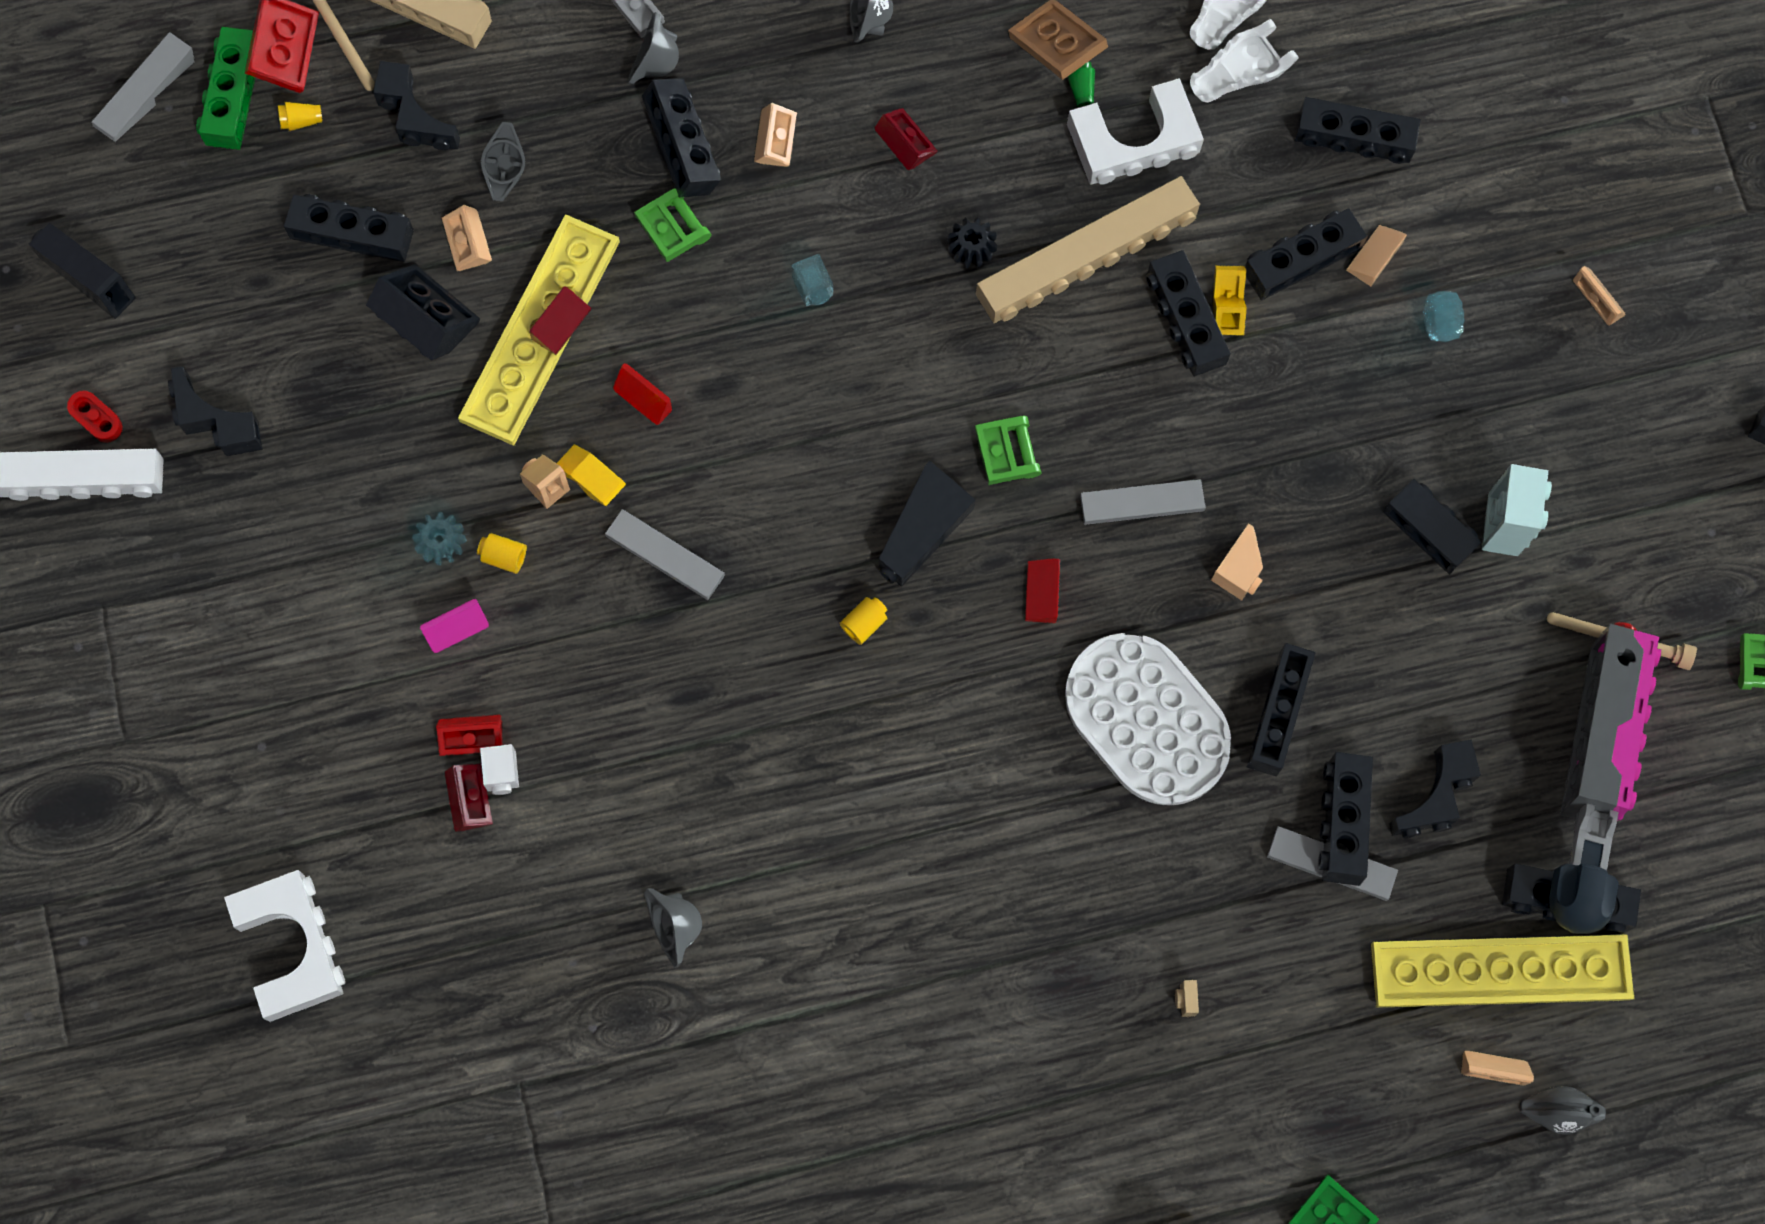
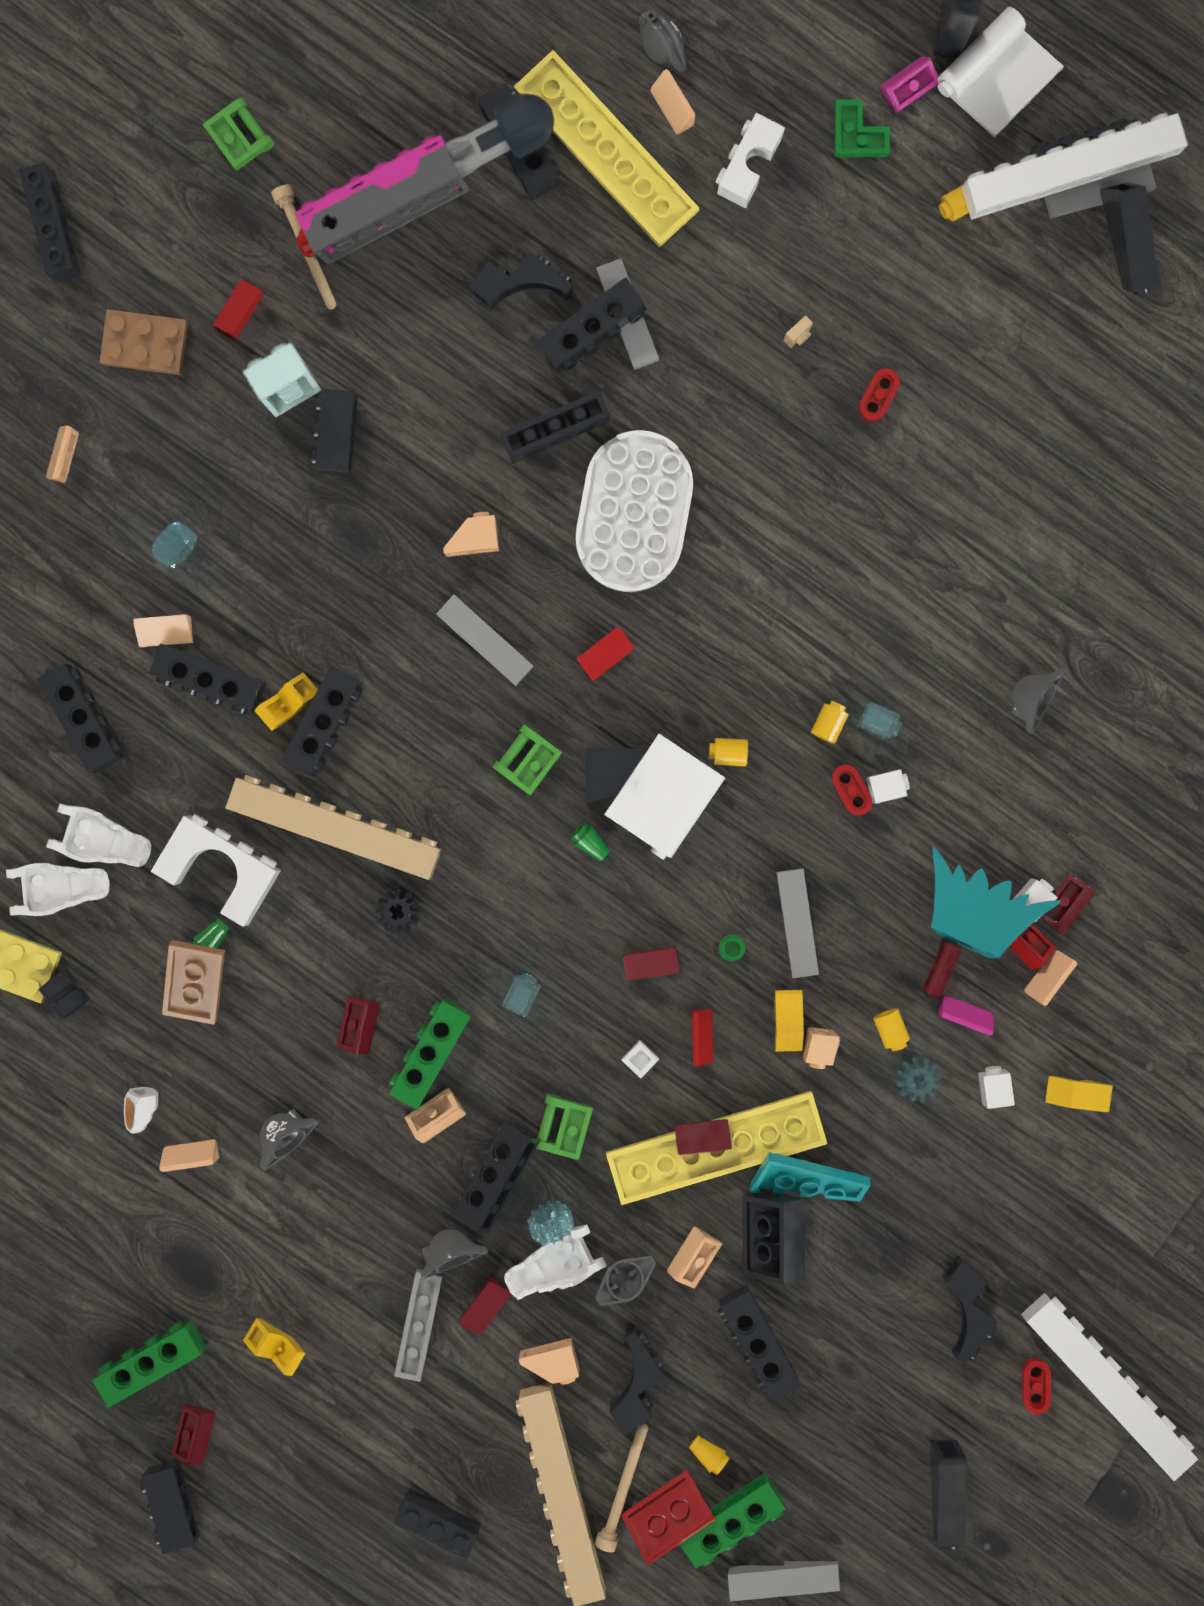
camera: 130 degrees left, 15 degrees up
none -> medium nougat plate [100,309,188,375]
none -> red slope [213,279,264,340]
none -> green brick [389,998,473,1110]
none -> dark red slope [458,1276,511,1335]
none -> white animal [505,1225,607,1300]
none -> light nougat slope [519,1338,580,1385]
none -> clear light blue gear [527,1200,575,1246]
none -> green cone [570,823,610,862]
none -> white door [605,734,725,860]
none -> white tile [621,1040,659,1079]
none -> dark red slope [622,946,679,981]
none -> white arch [716,113,785,209]
none -> green plate [718,934,745,961]
none -> teal wing [750,1152,870,1201]
none -> yellow brick [810,701,848,744]
none -> red plate [831,765,872,815]
none -> clear light blue brick [857,702,902,740]
none -> red plate [859,369,899,422]
none -> white brick [866,770,910,804]
none -> dark red slope [922,941,961,997]
none -> teal piece [931,847,1061,958]
none -> white brick [978,1066,1015,1109]
none -> light nougat slope [1024,950,1077,1006]
none -> yellow slope [1045,1075,1113,1112]

